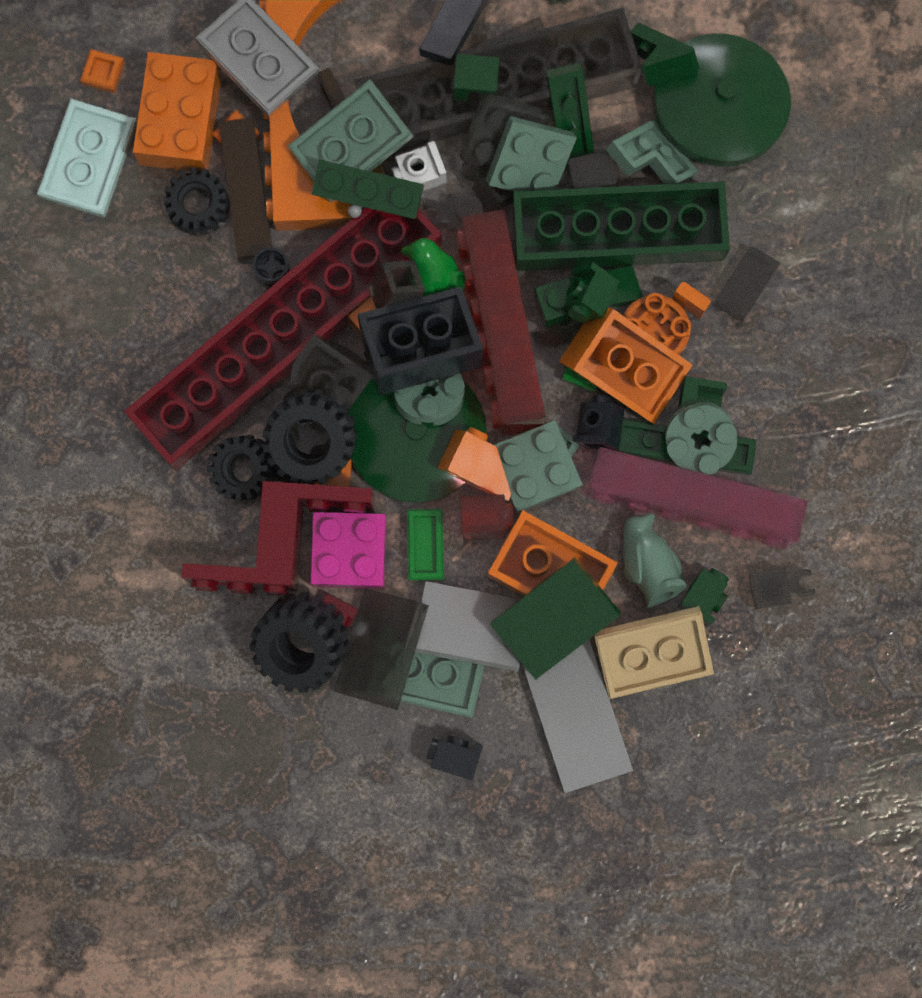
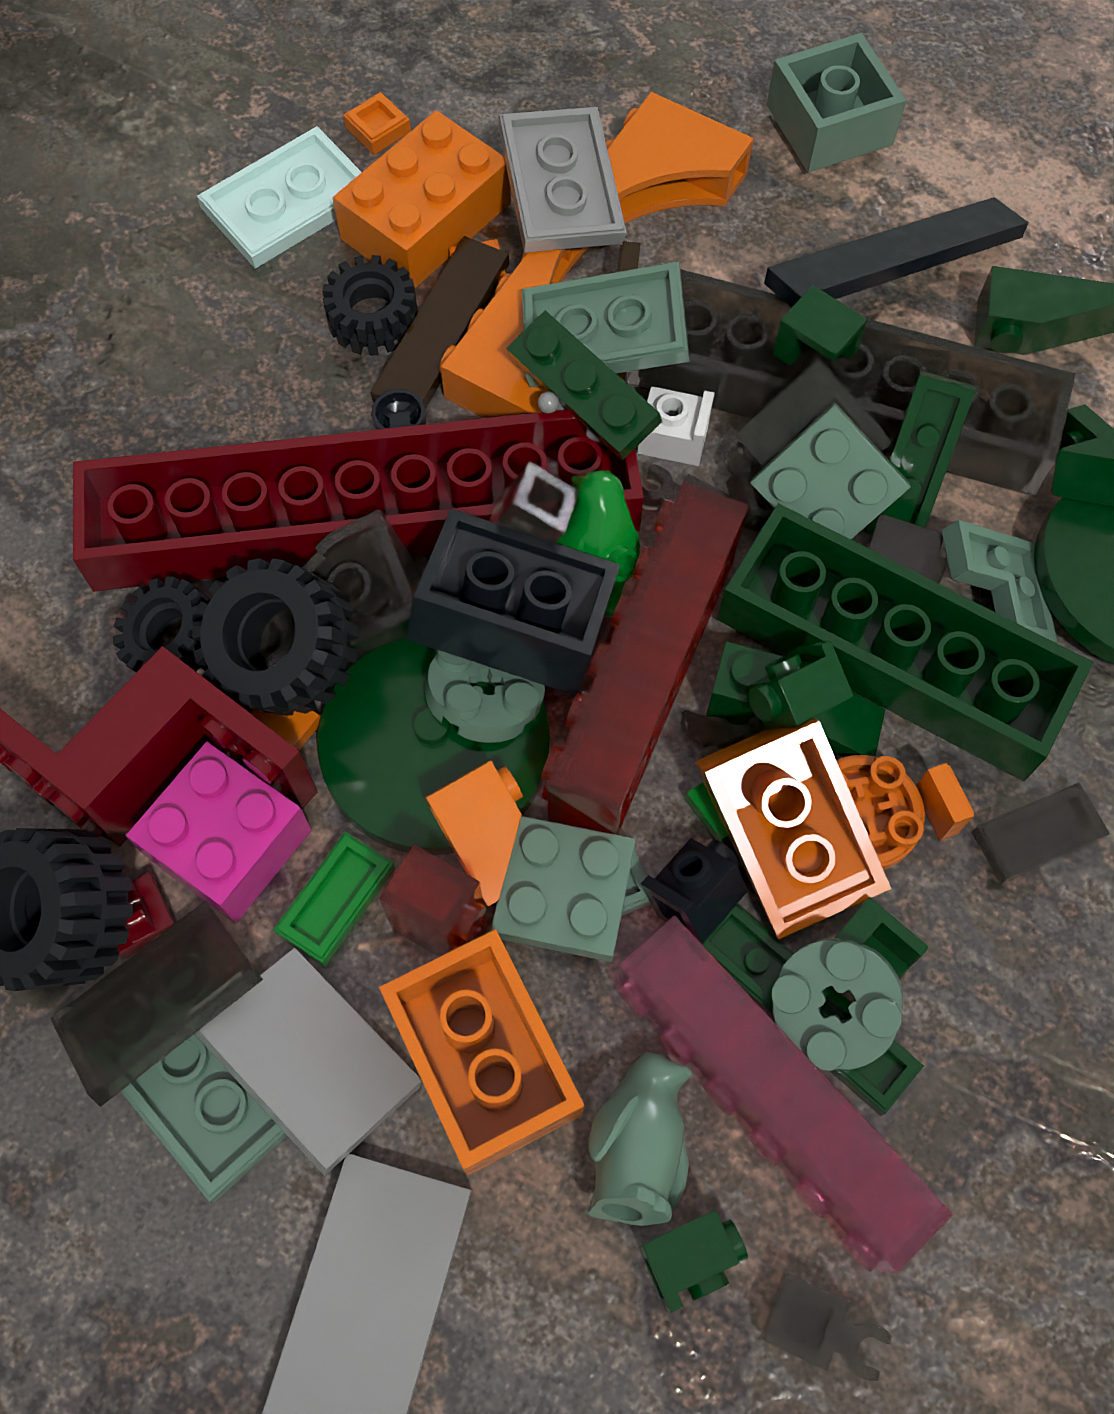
camera: 35 degrees right, 15 degrees down
black brick [426,735,483,781] -> none
dark green tile [490,556,621,680] -> none
tan tile [594,606,714,699] -> none

